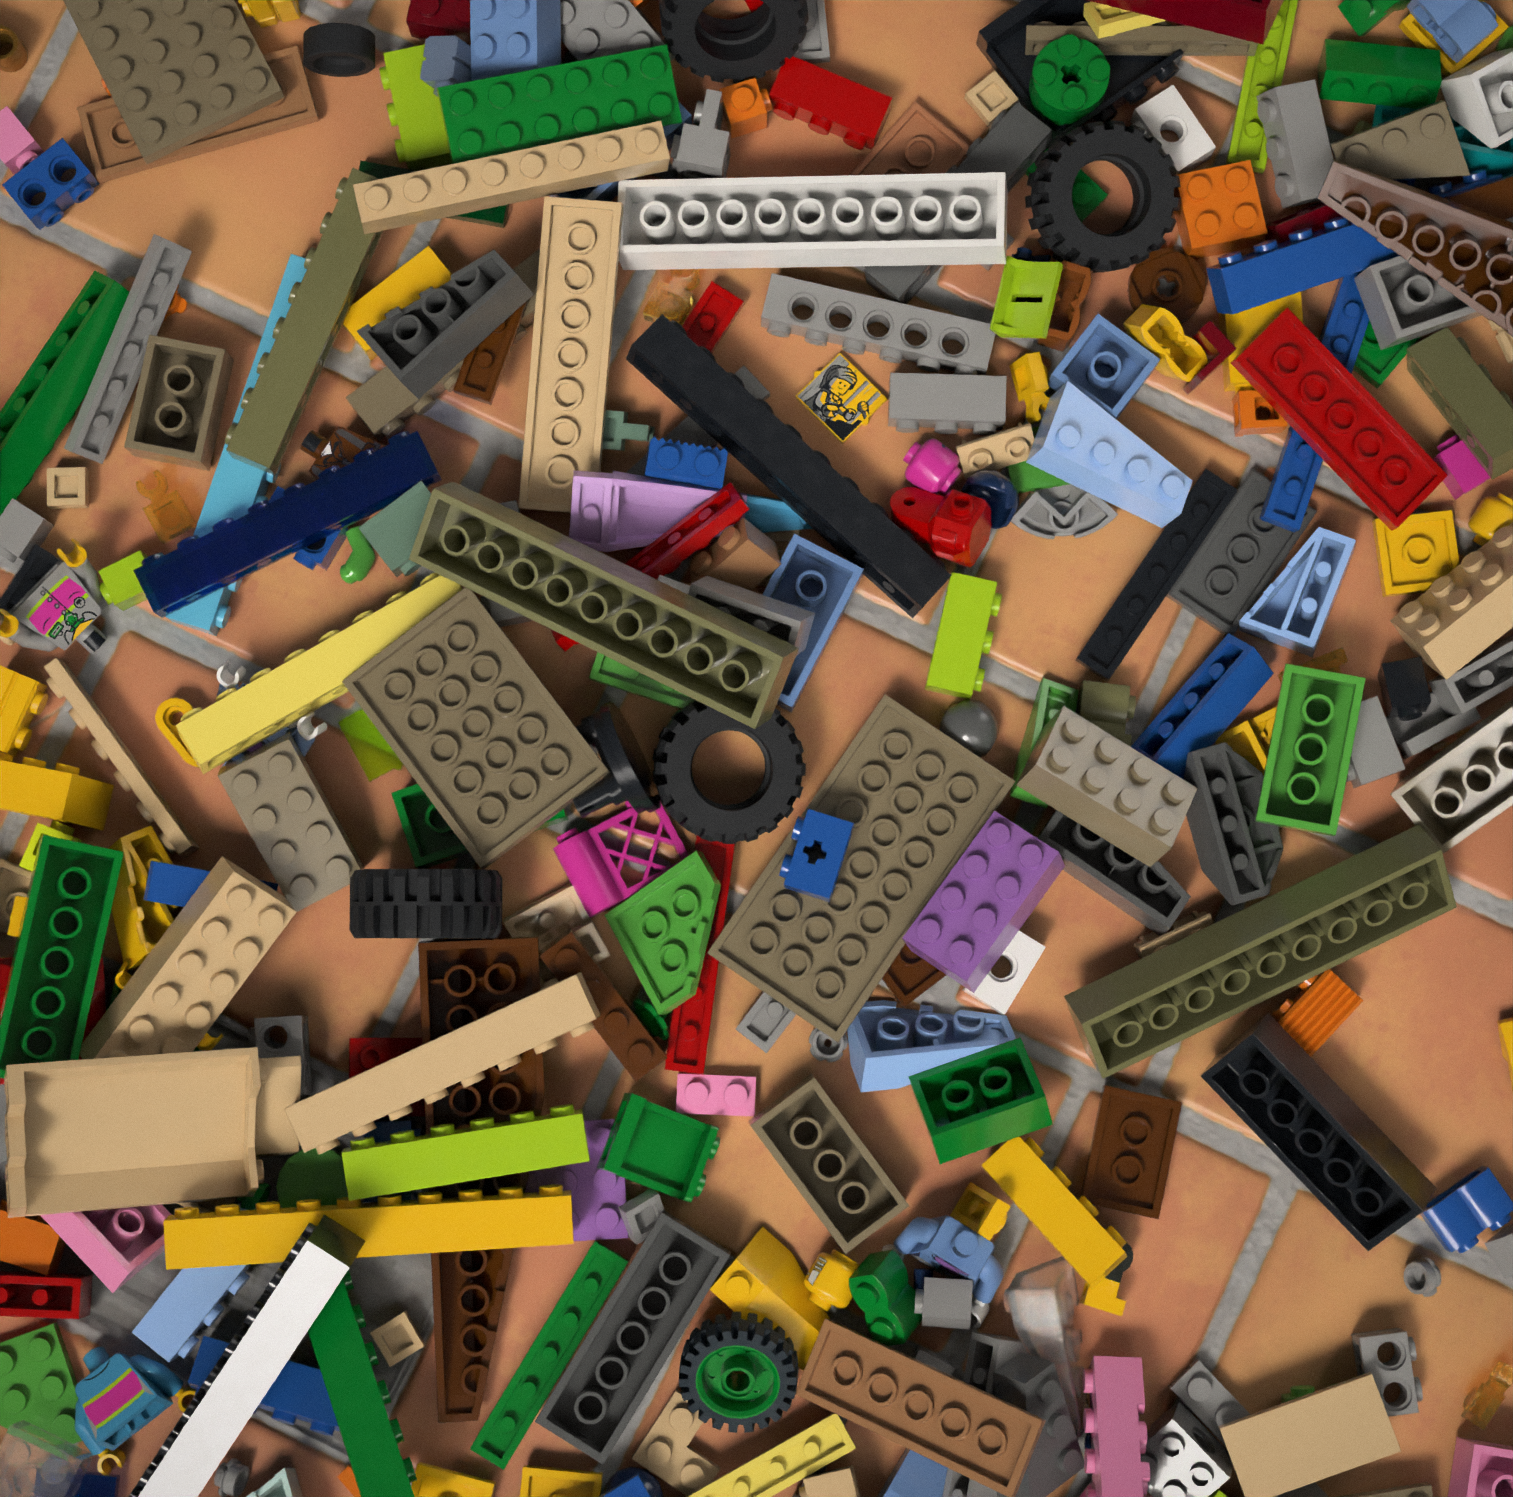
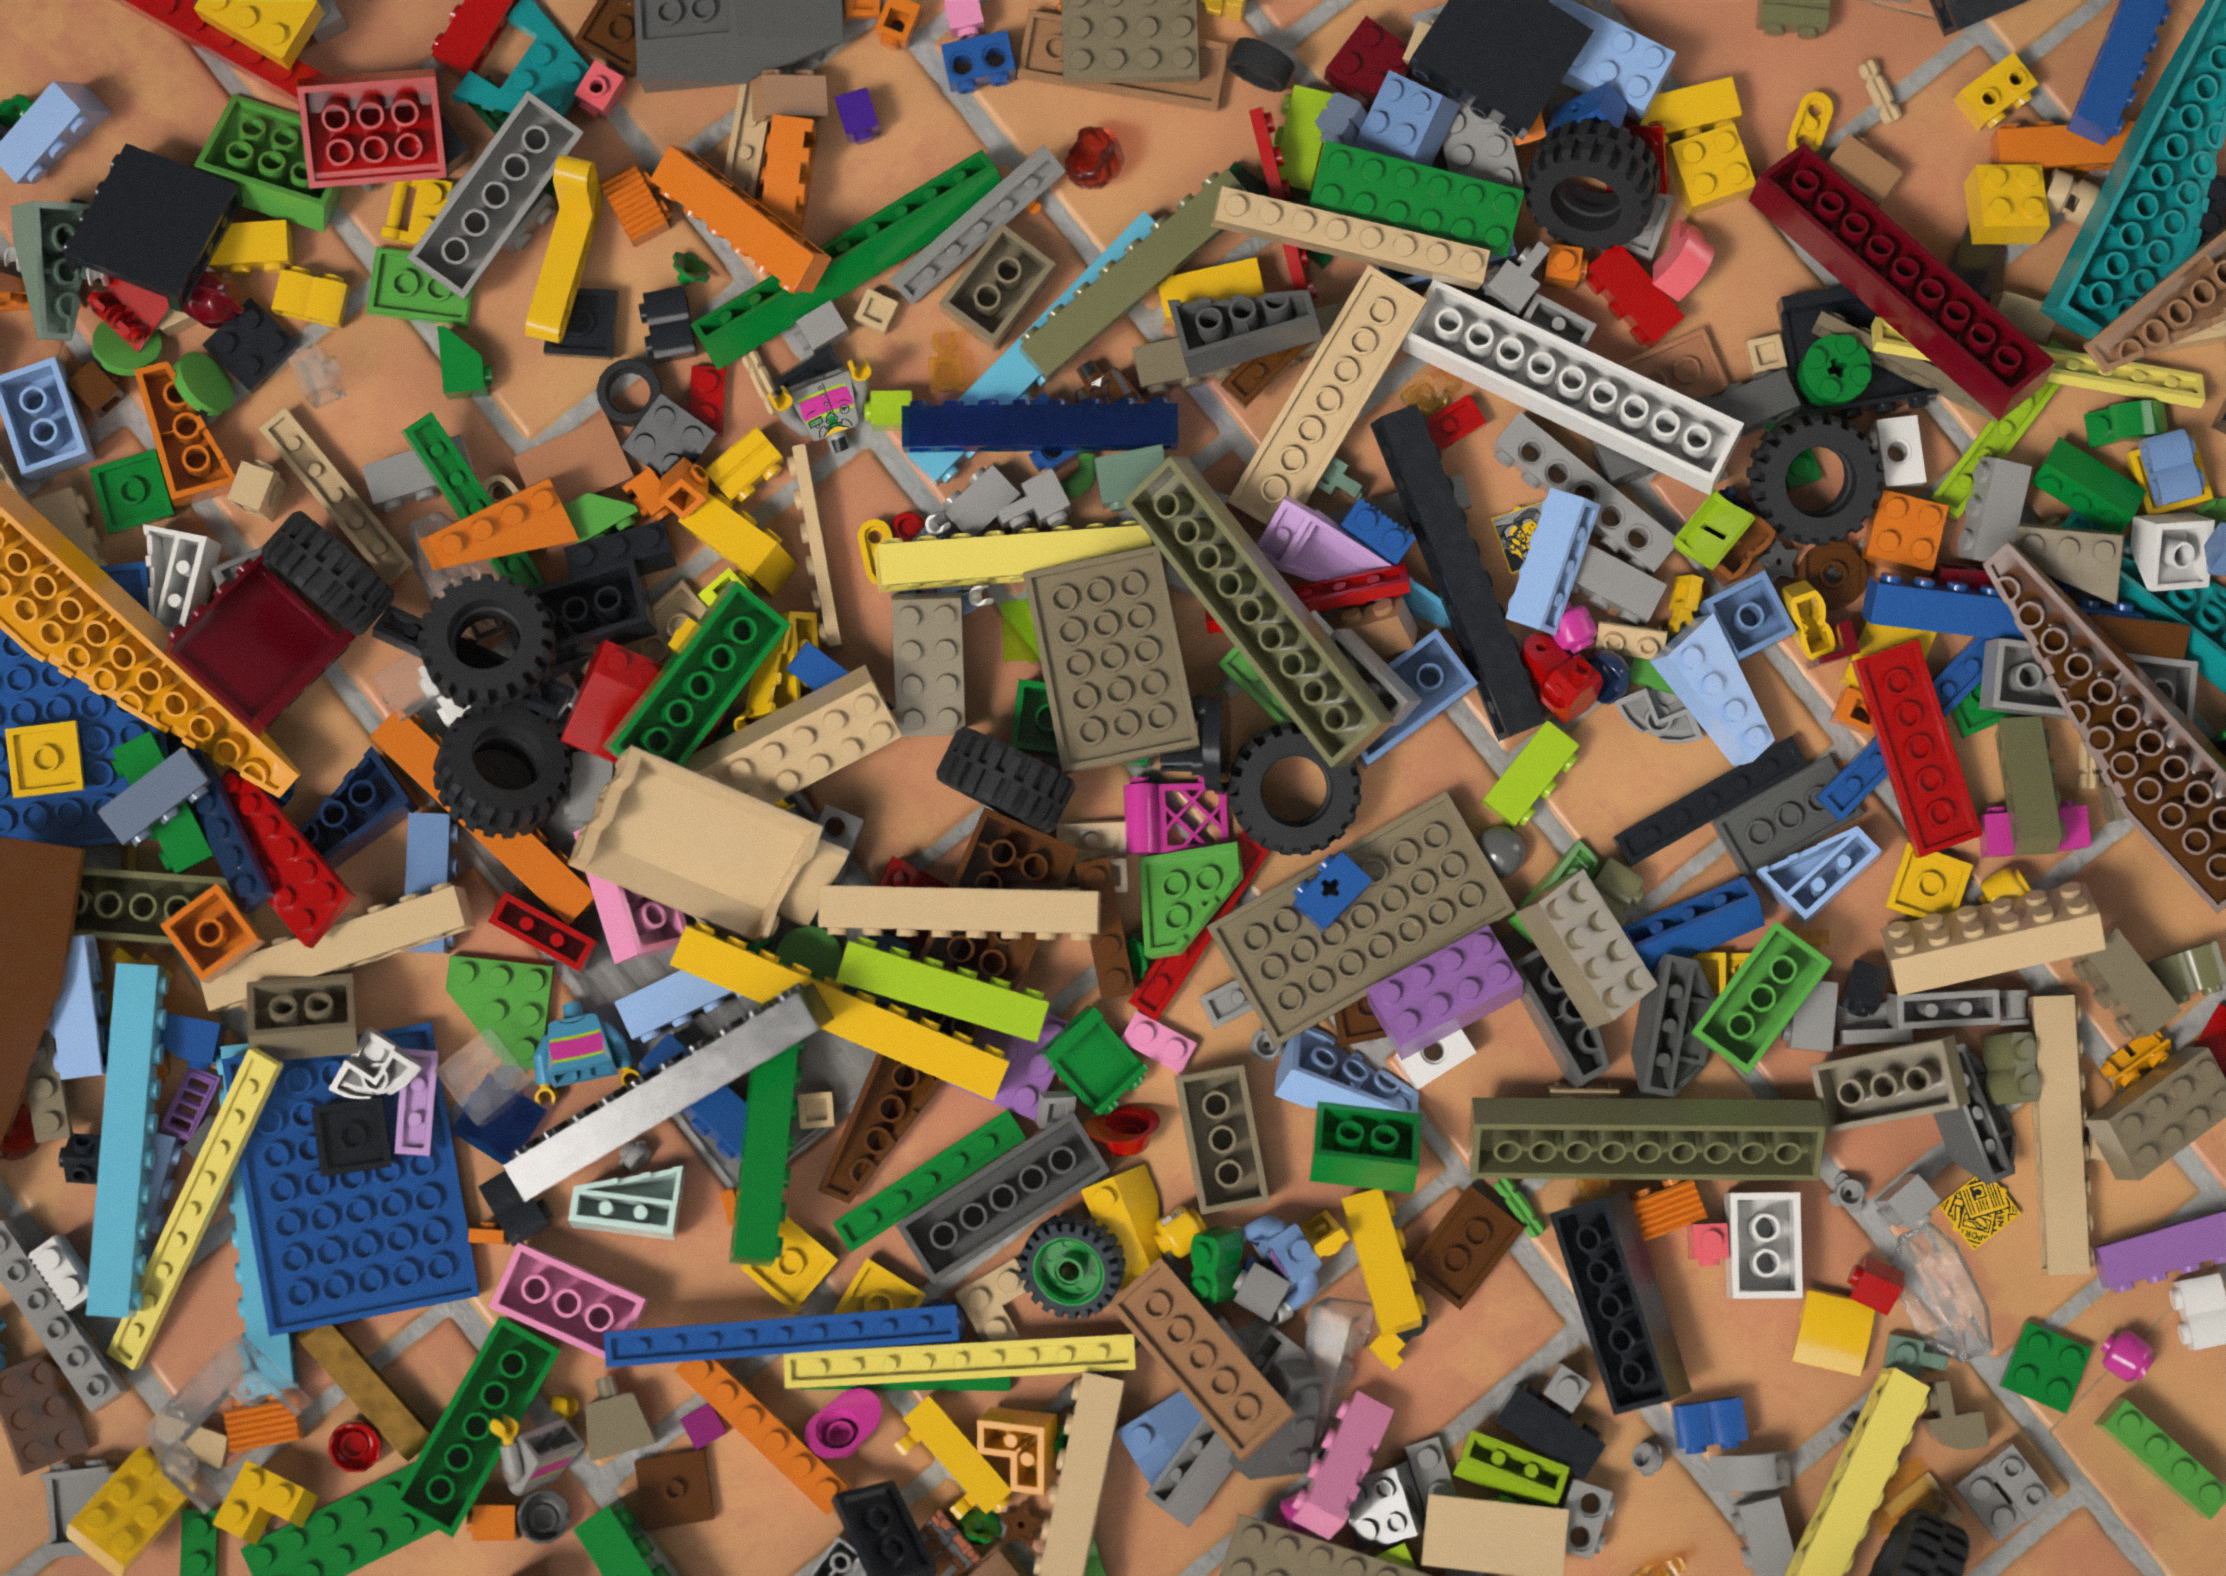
camera: 20 degrees right, 0 degrees up
none -> red tile [891,511,925,542]
none -> light grey brick [943,464,1021,537]
none -> light grey brick [996,468,1071,534]
none -> clear red hair [1064,126,1124,190]
none -> red piece [1084,1105,1160,1157]
none -> red plate [1249,106,1318,300]
none -> lime brick [1453,1430,1570,1507]
none -> black brick [1492,1384,1606,1480]
none -> bright green axle [1494,1178,1546,1238]
none -> light blue brick [1506,488,1601,636]
none -> light grey brick [1522,293,1597,348]
none -> light grey brick [1539,1363,1591,1413]
none -> clear yellow plate [1576,1179,1610,1201]
none -> coral brick [1653,219,1715,302]
none -> coral brick [1687,1223,1729,1266]
none -> white brick [1724,1192,1803,1299]
none -> dark grey plate [1757,539,1798,582]
none -> light grey plate [1829,1173,1868,1213]

